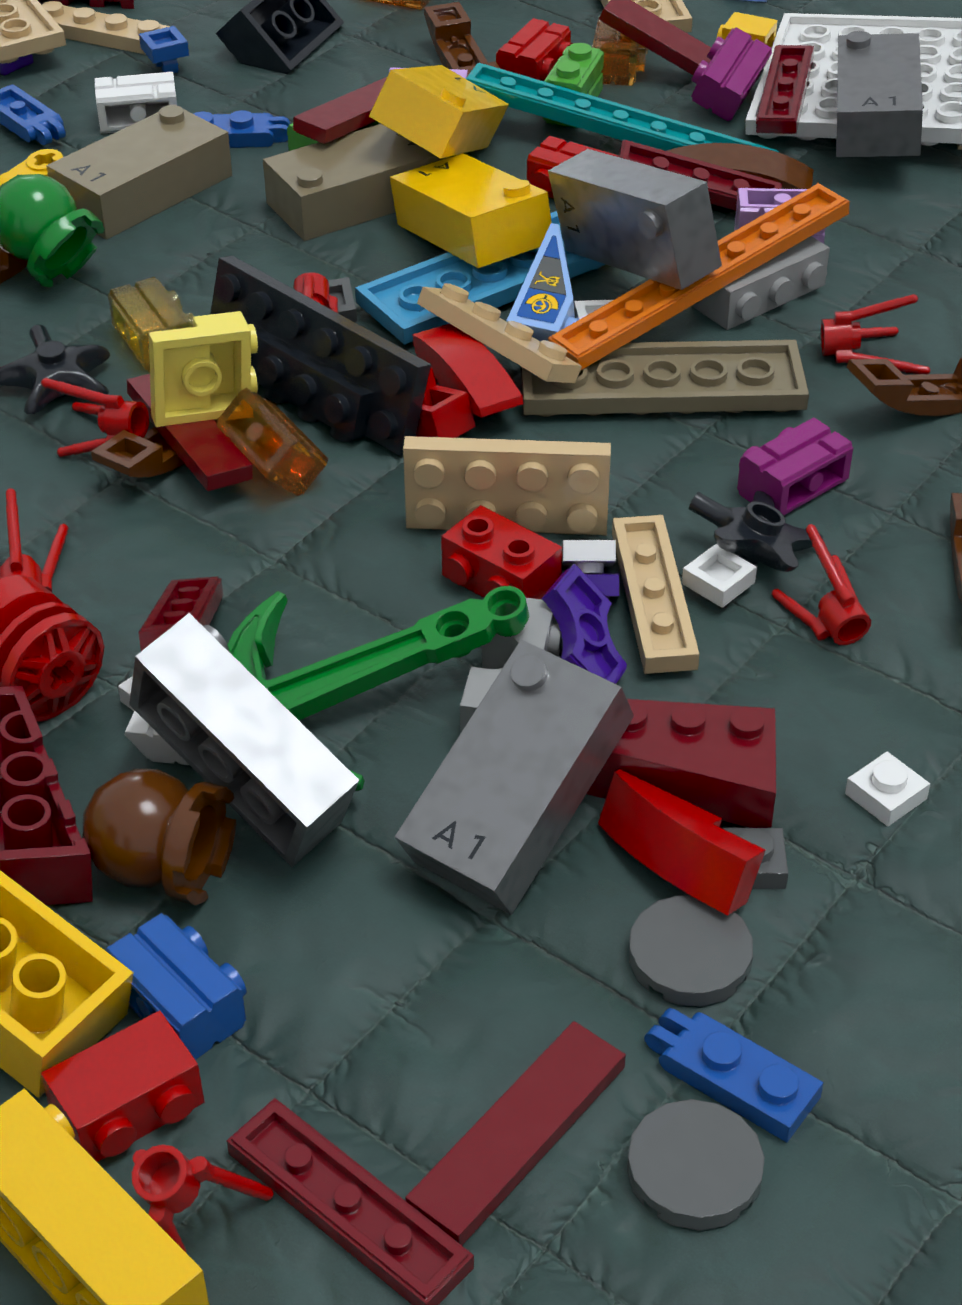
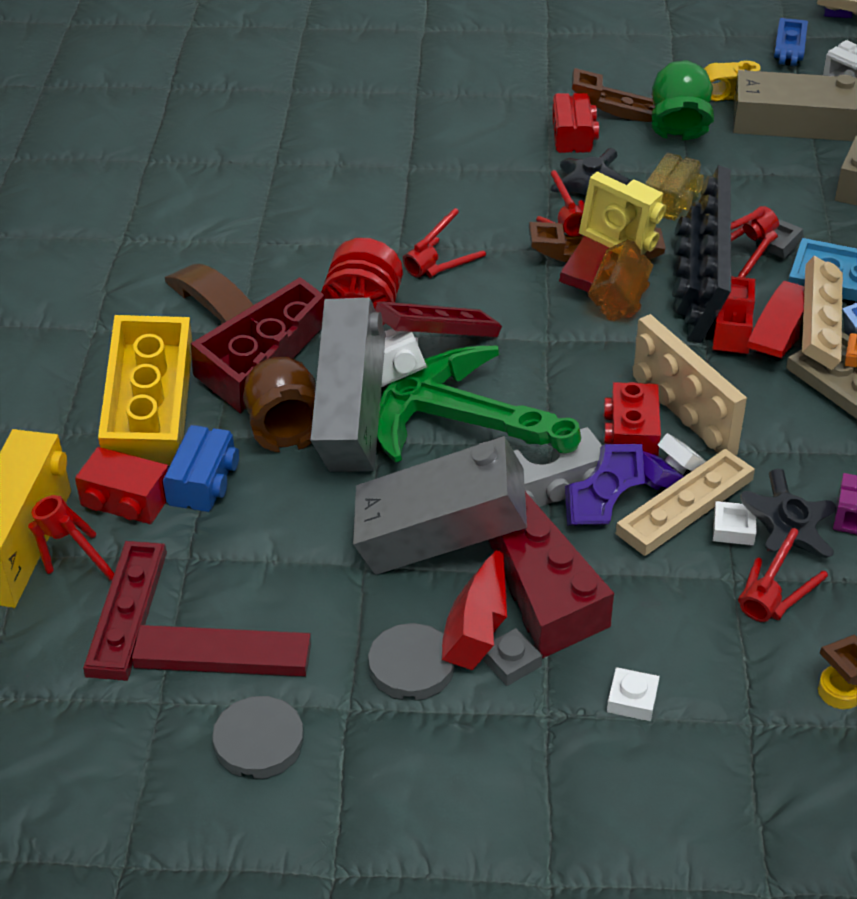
camera: 55 degrees right, 0 degrees up
blue hinge [644,1008,824,1143] -> none

